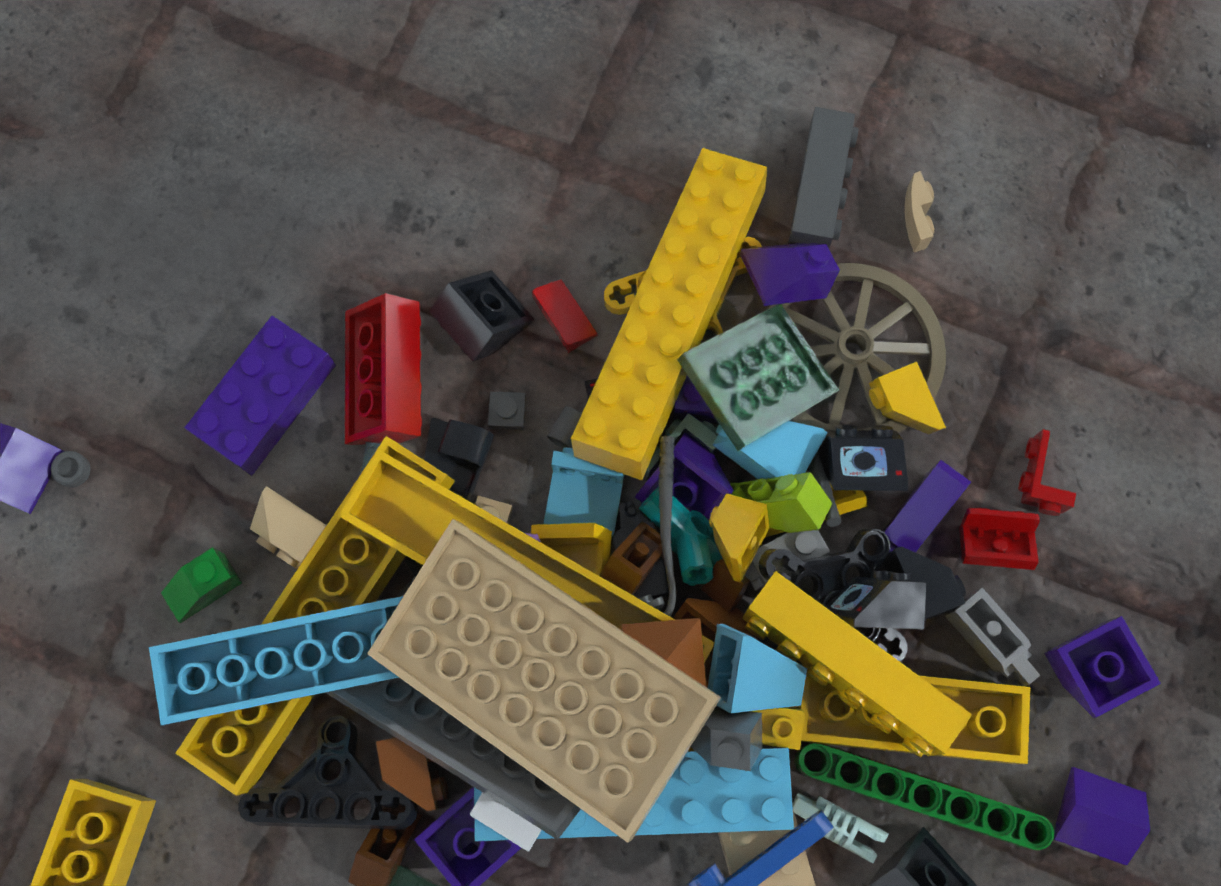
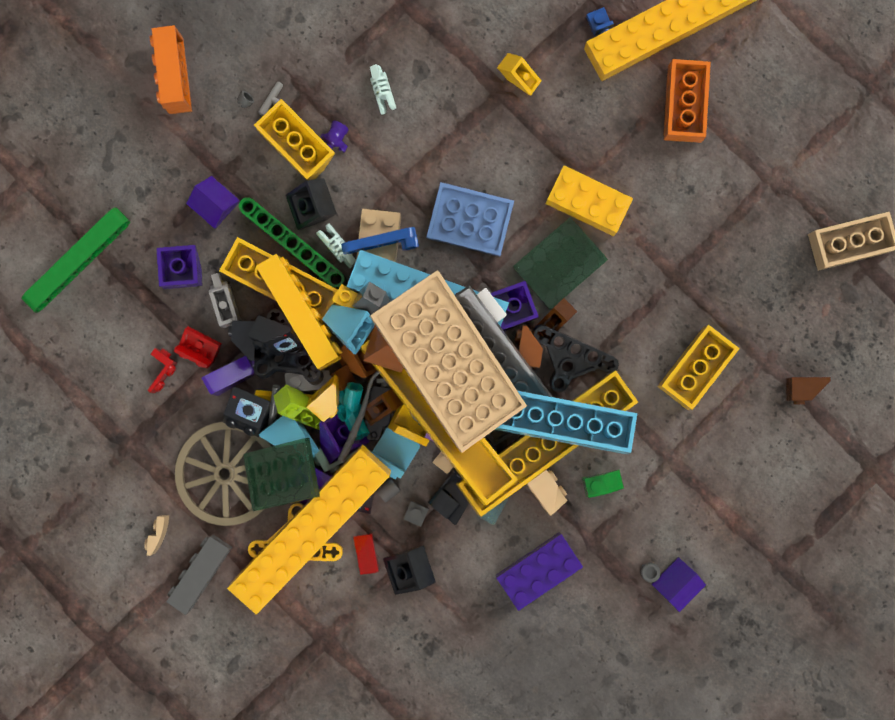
camera: 160 degrees left, 10 degrees up
red slope [345,293,422,445] -> none
dark purple slope [740,242,840,306] -> none
yellow slope [869,362,946,435] -> none

